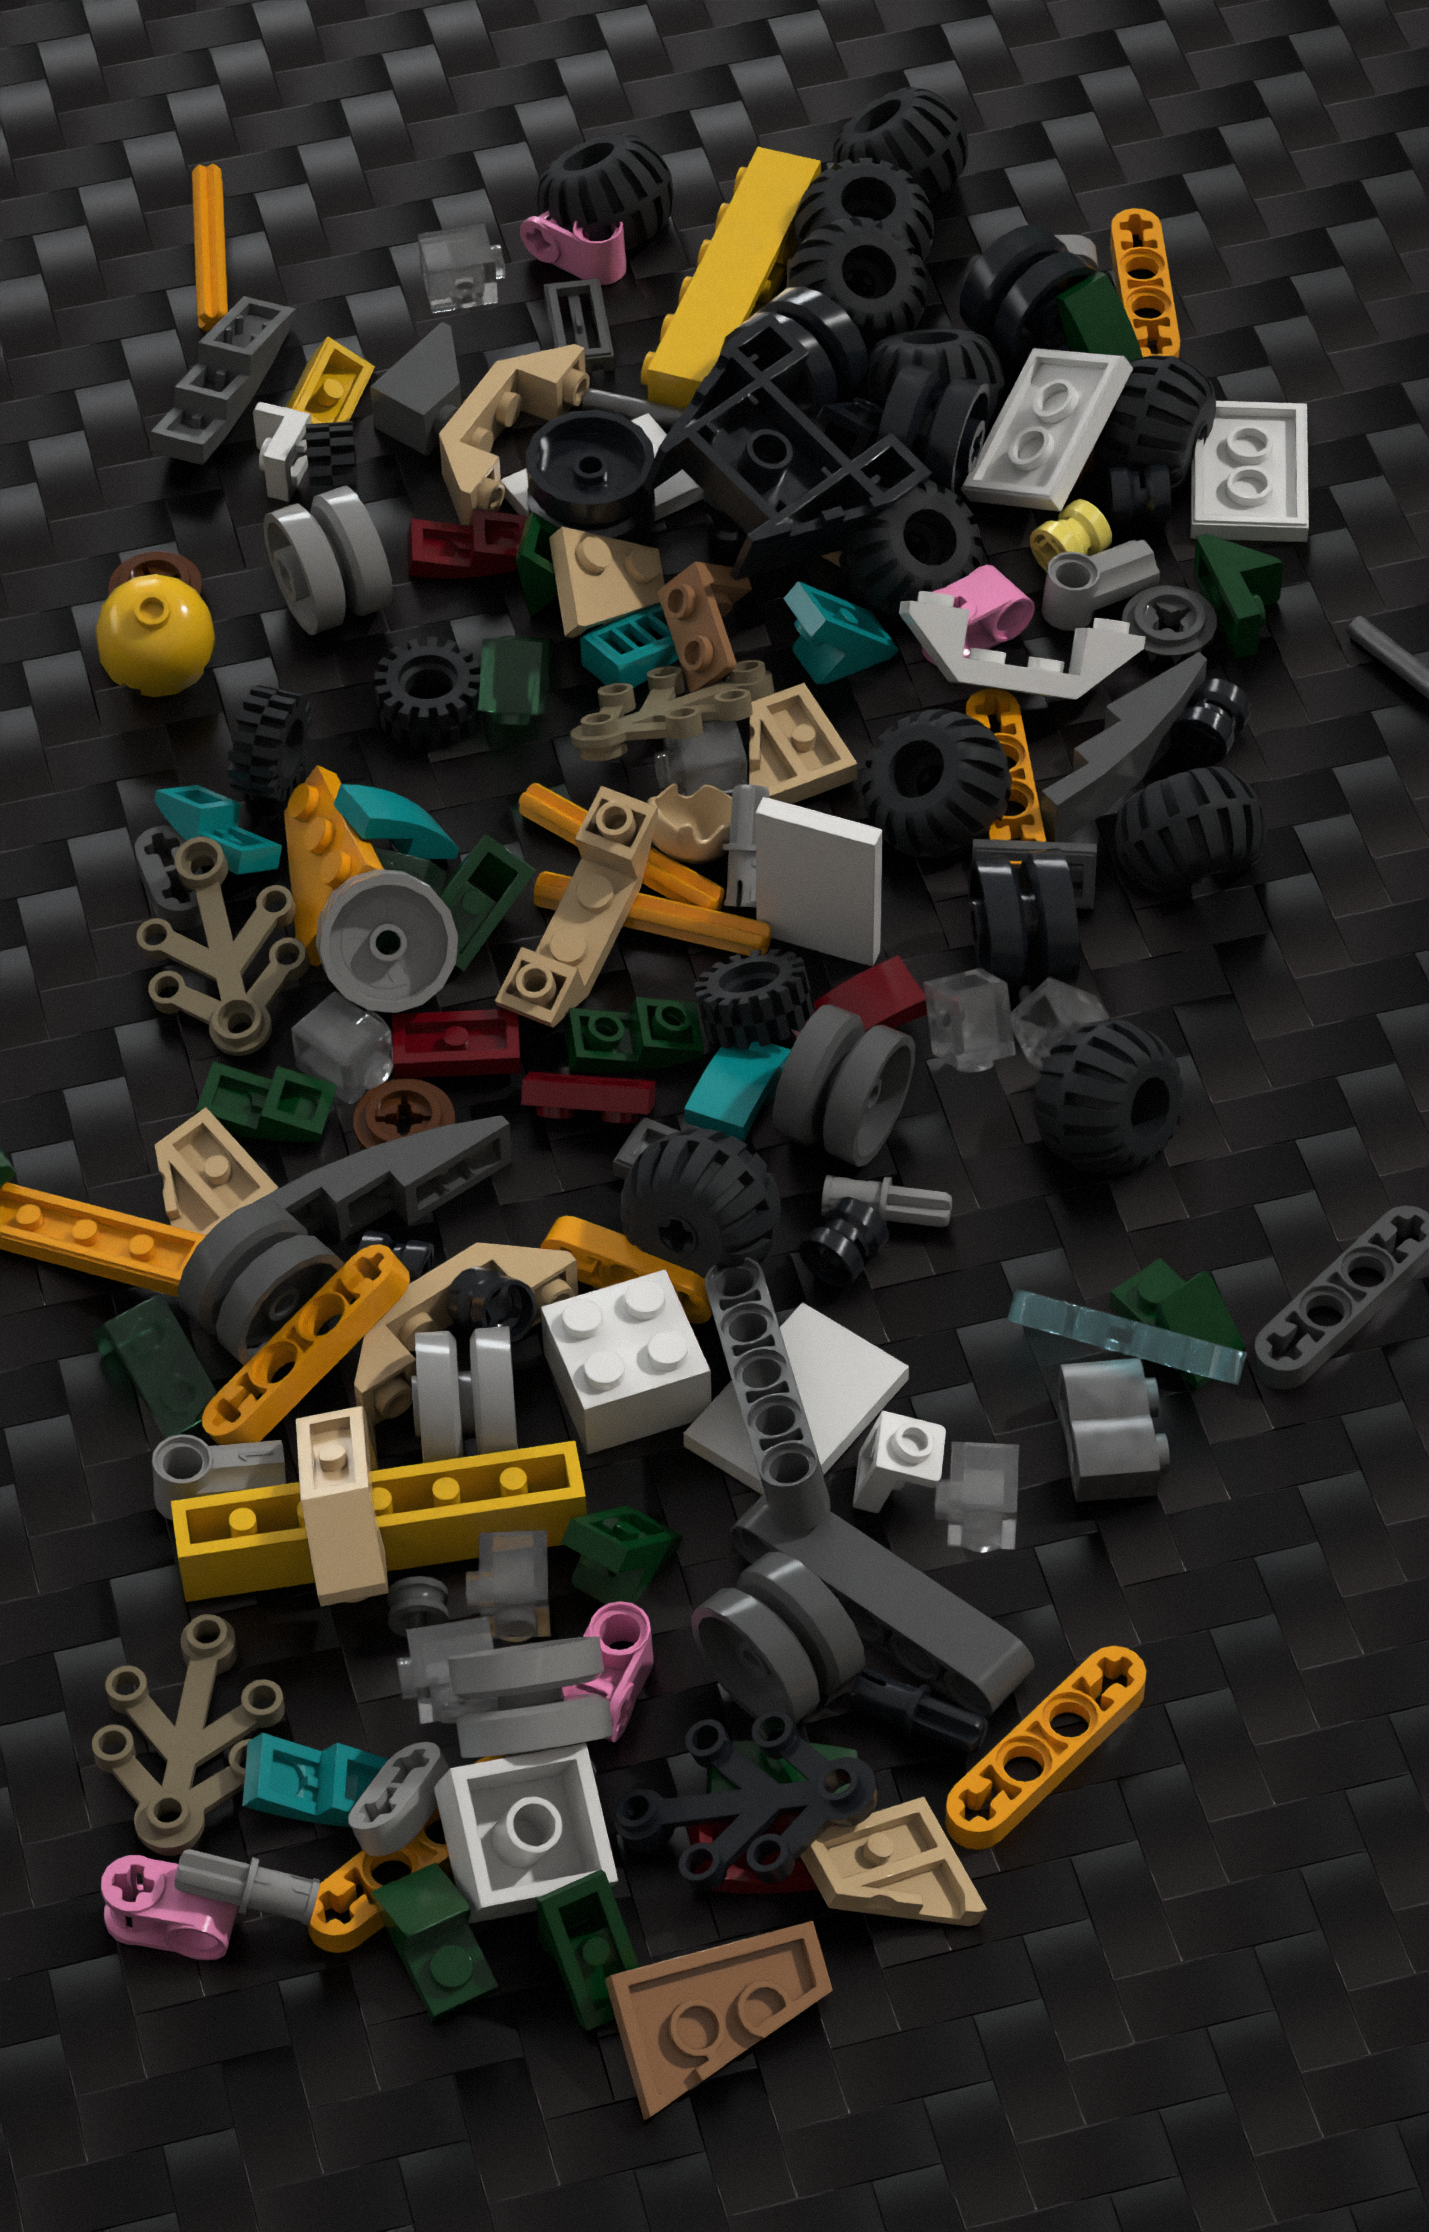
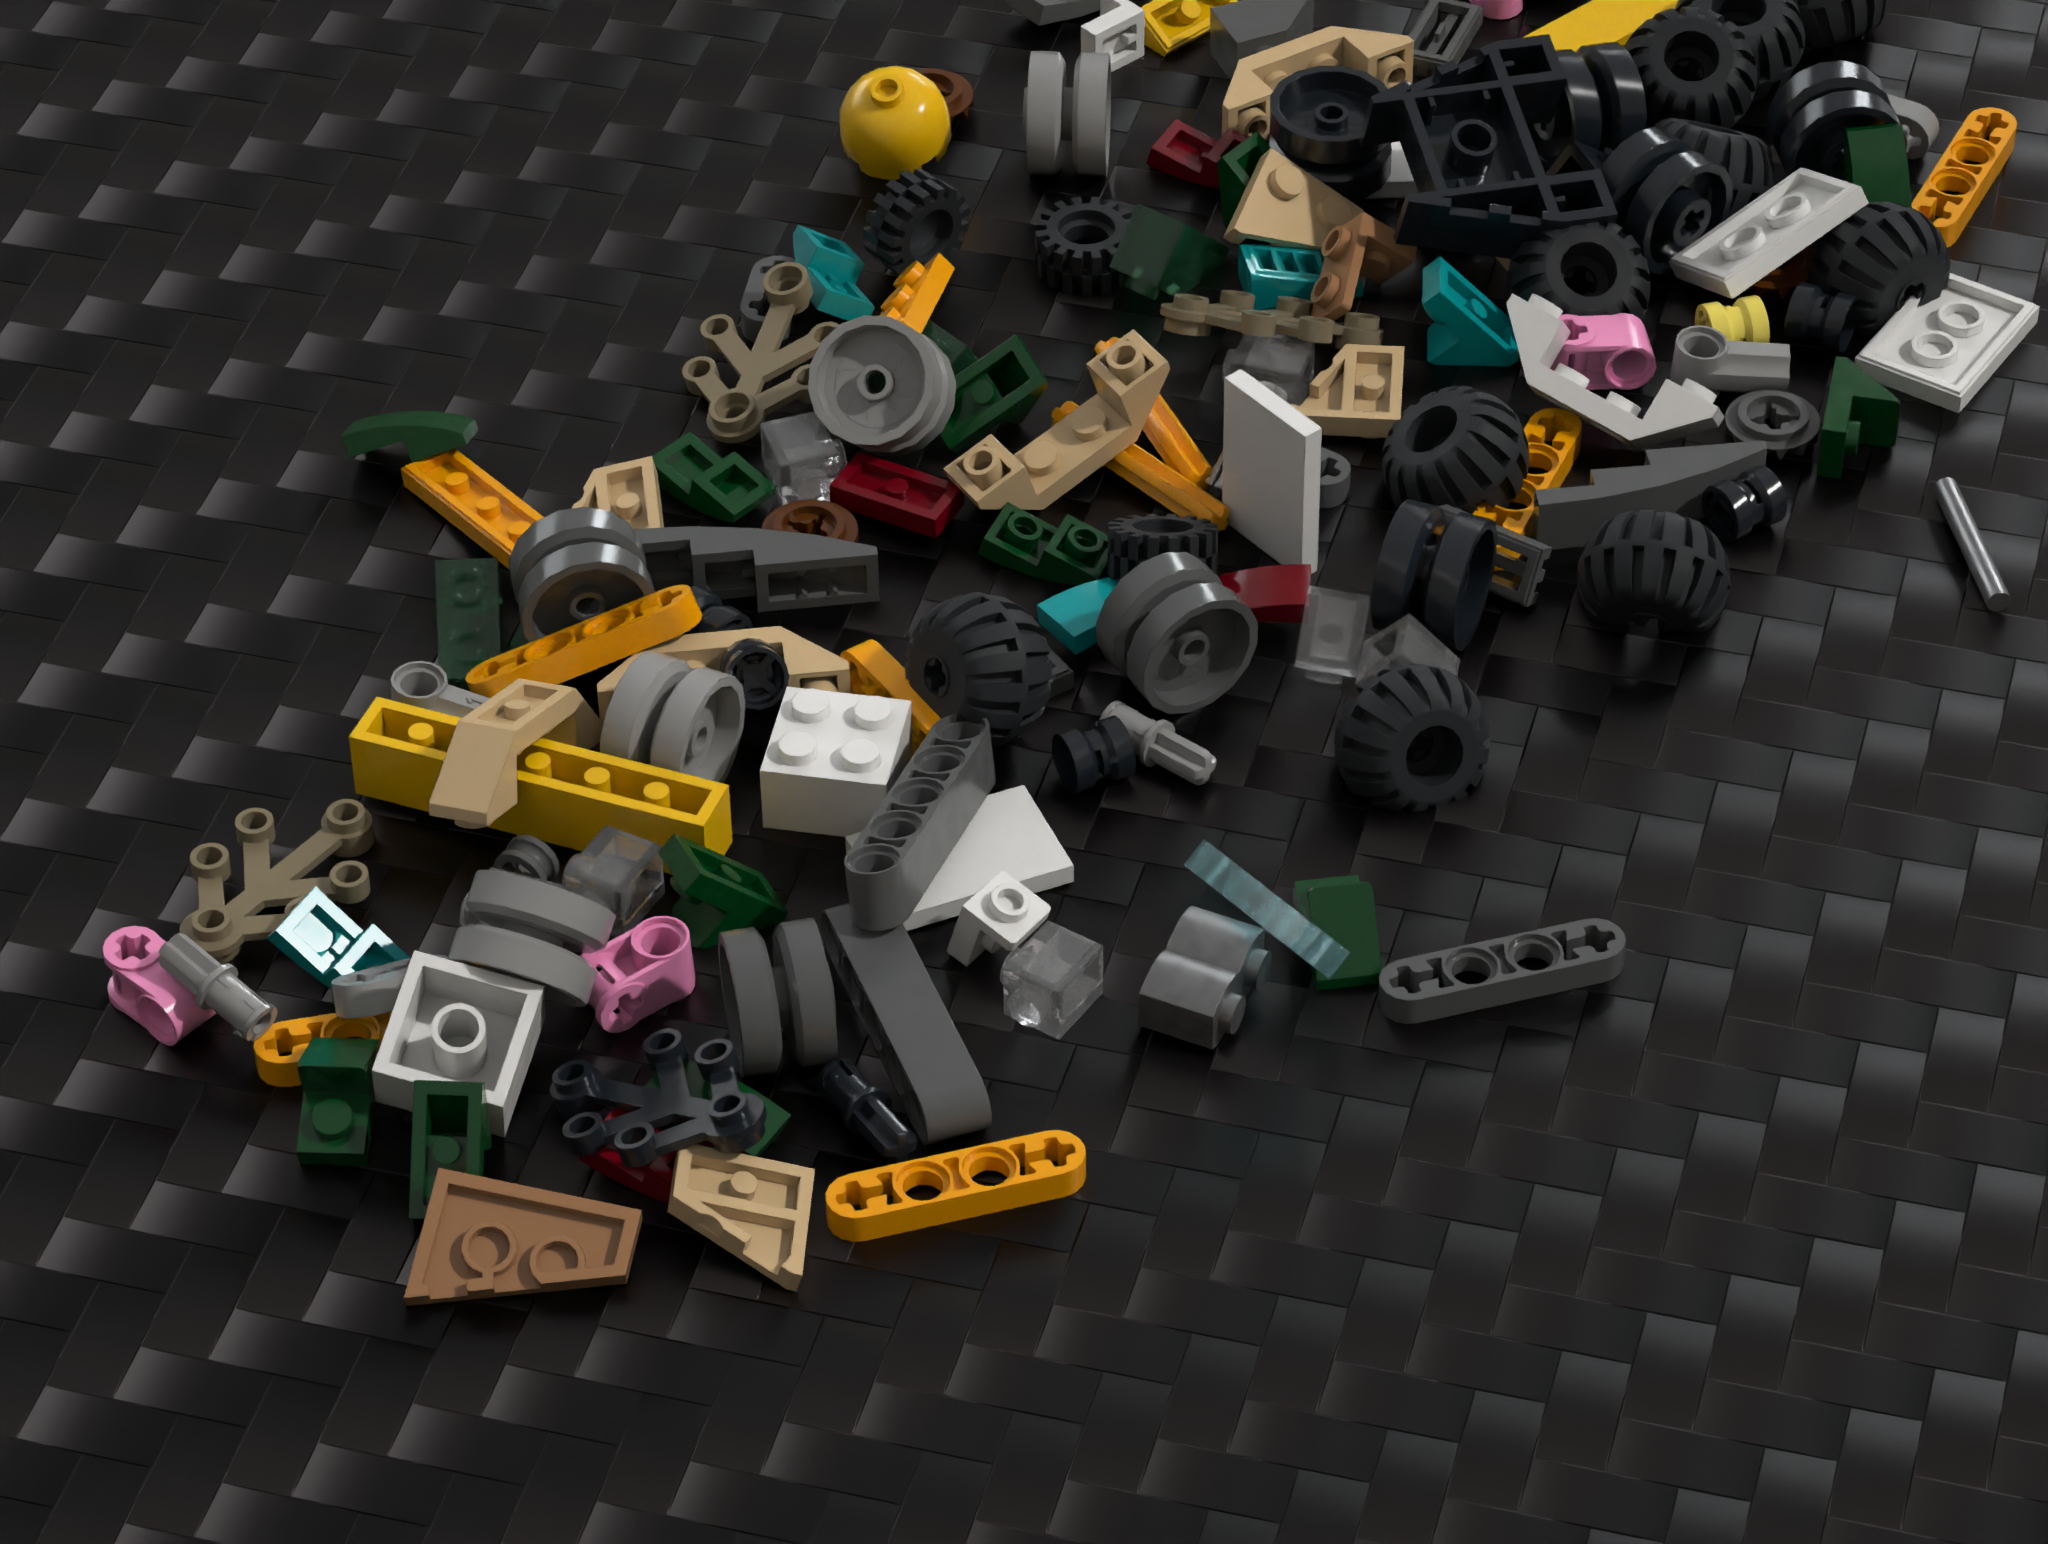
camera: 30 degrees right, 10 degrees down
black tyre [306,421,359,507] -> none
teal slope [333,784,460,859] -> none
dark red plate [521,1072,656,1123] -> none
tan hair [647,783,732,865] -> none

